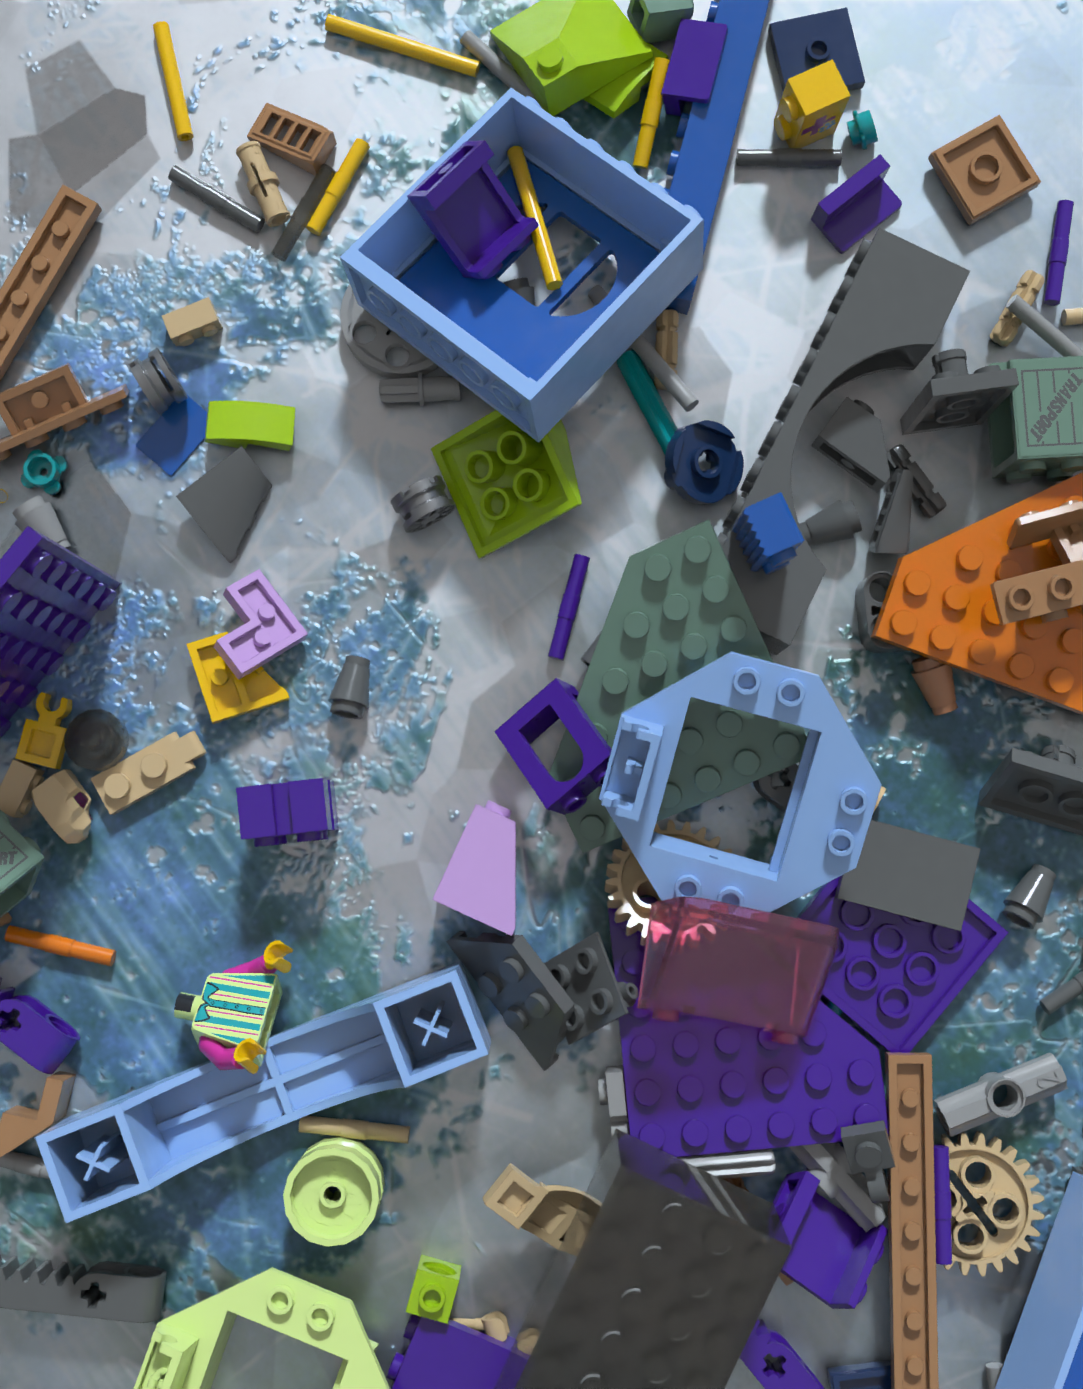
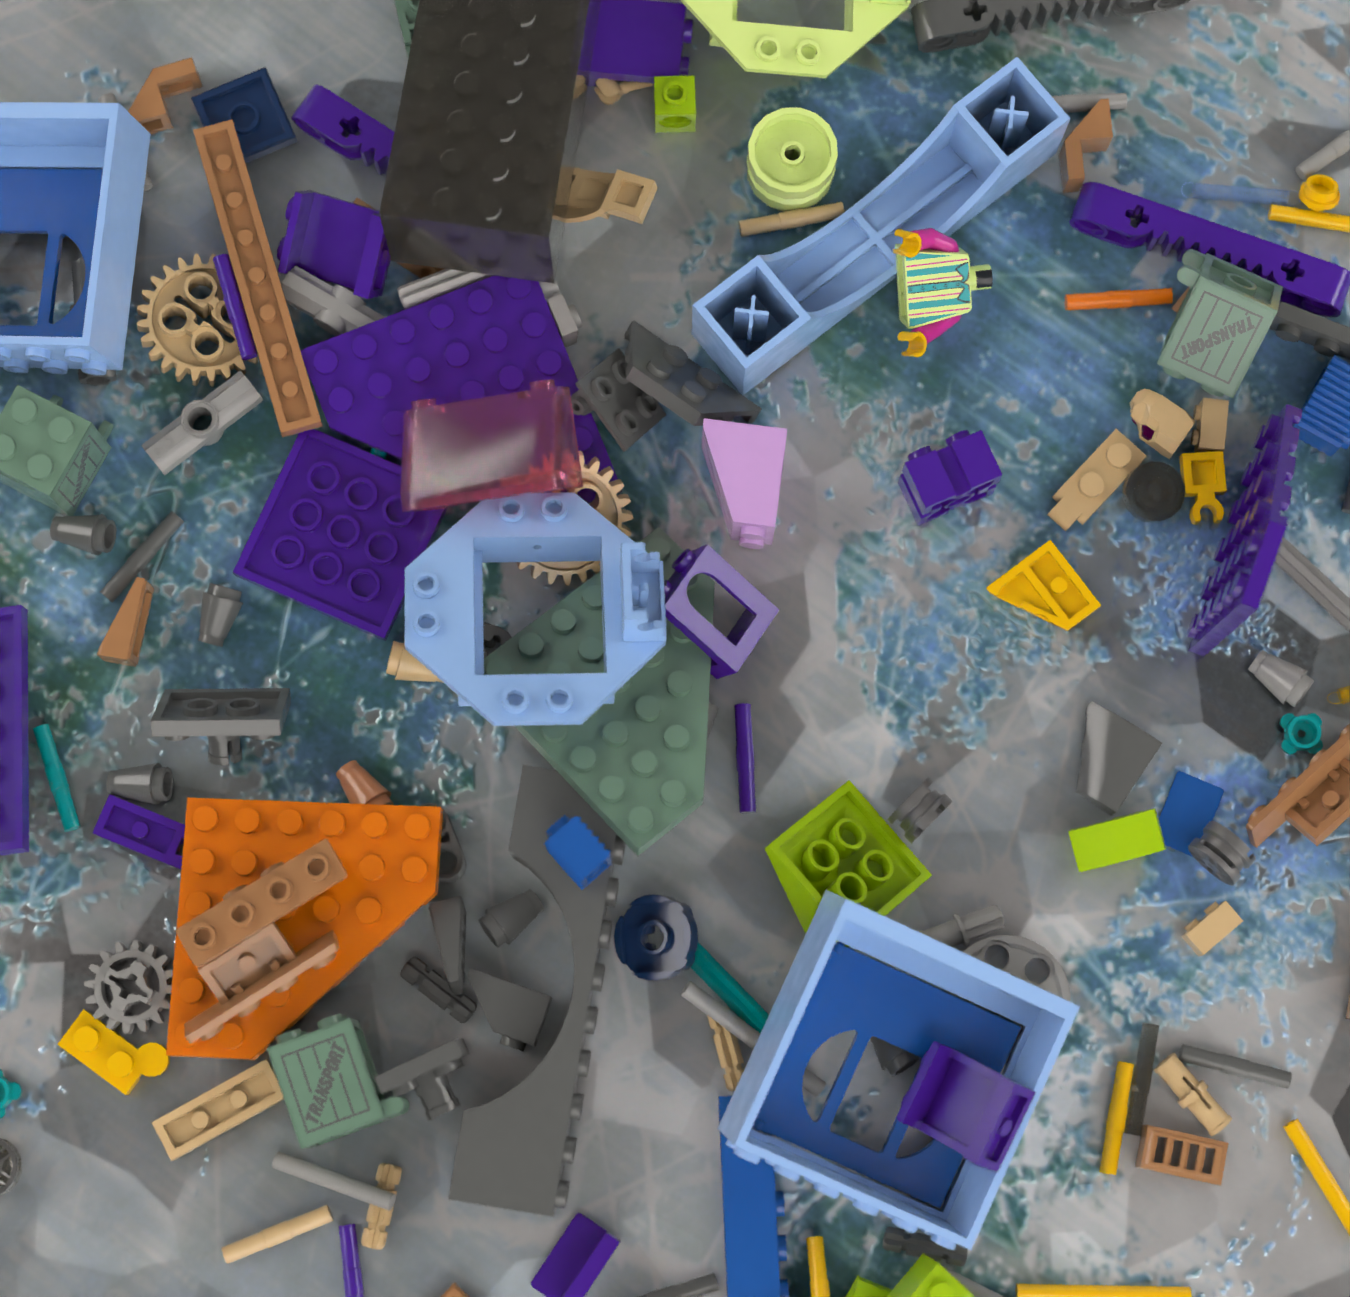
camera: 165 degrees right, 5 degrees down
lavender plate [214,569,308,680] -> none
dark grey cone [328,655,370,719] -> none
yellow bar [507,146,563,290] -> none
dark grey tile [834,820,981,931] -> none
dark grey plate [841,1120,895,1203] -> none

